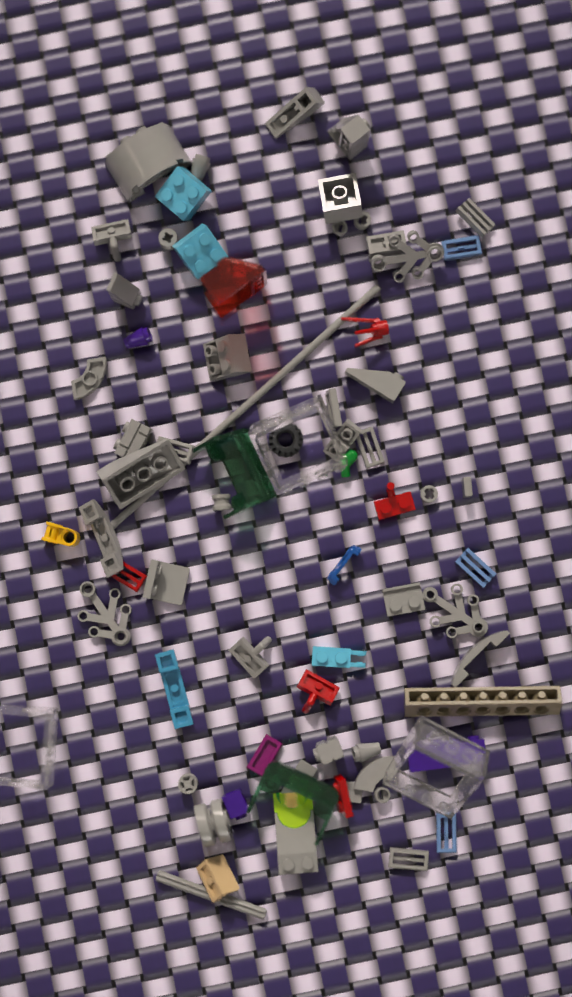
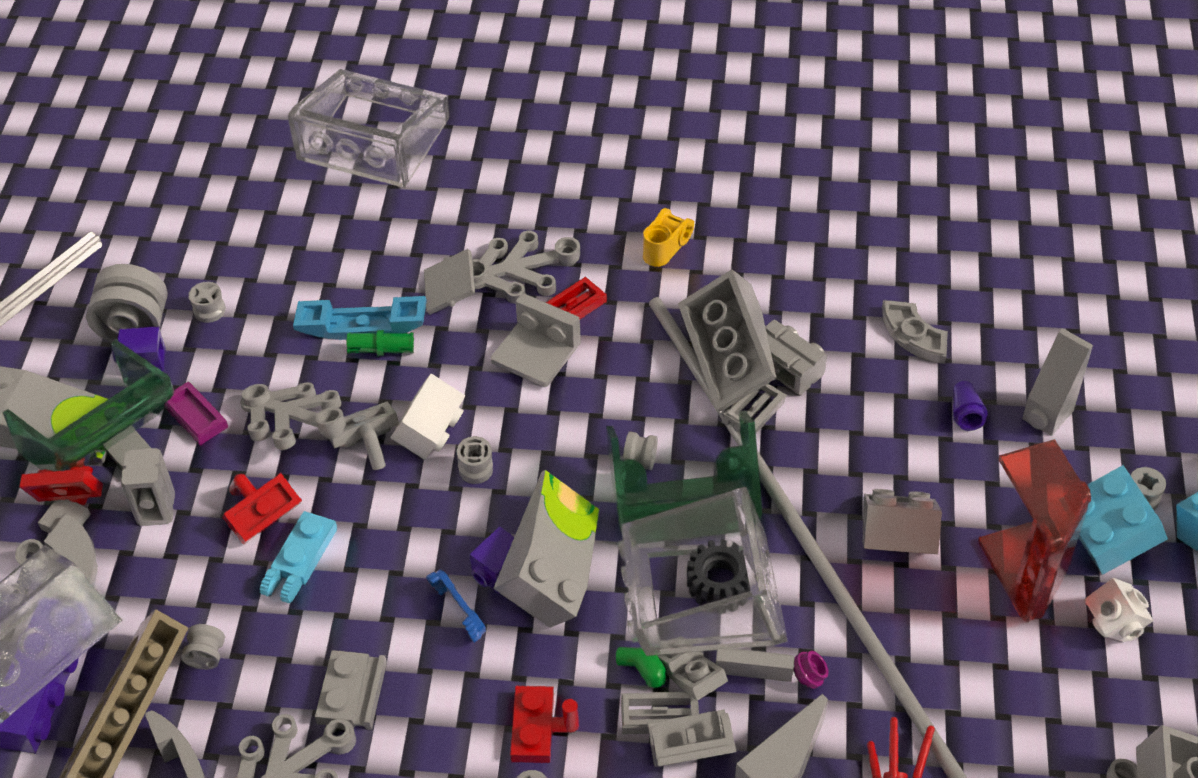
camera: 110 degrees right, 35 degrees down
light grey slope [79,499,123,578] -> none
light grey plate [91,219,132,262] -> none
tan panel [196,854,240,903] -> none
light grey cone [351,742,381,763] -> none
none -> light grey wheel [181,624,225,670]
none -> light grey plant [240,382,346,450]
none -> green pin [346,330,414,356]
none -> white brick [390,374,465,460]
none -> light grey piece [424,249,475,315]
none -> light grey wheel [457,436,493,484]
none -> dark purple brick [470,526,514,594]
none -> light grey slope [493,470,599,628]
none -> light grey hinge [647,709,736,766]
none -> magenta plate [793,651,828,689]
none -> white brick [1084,578,1154,642]

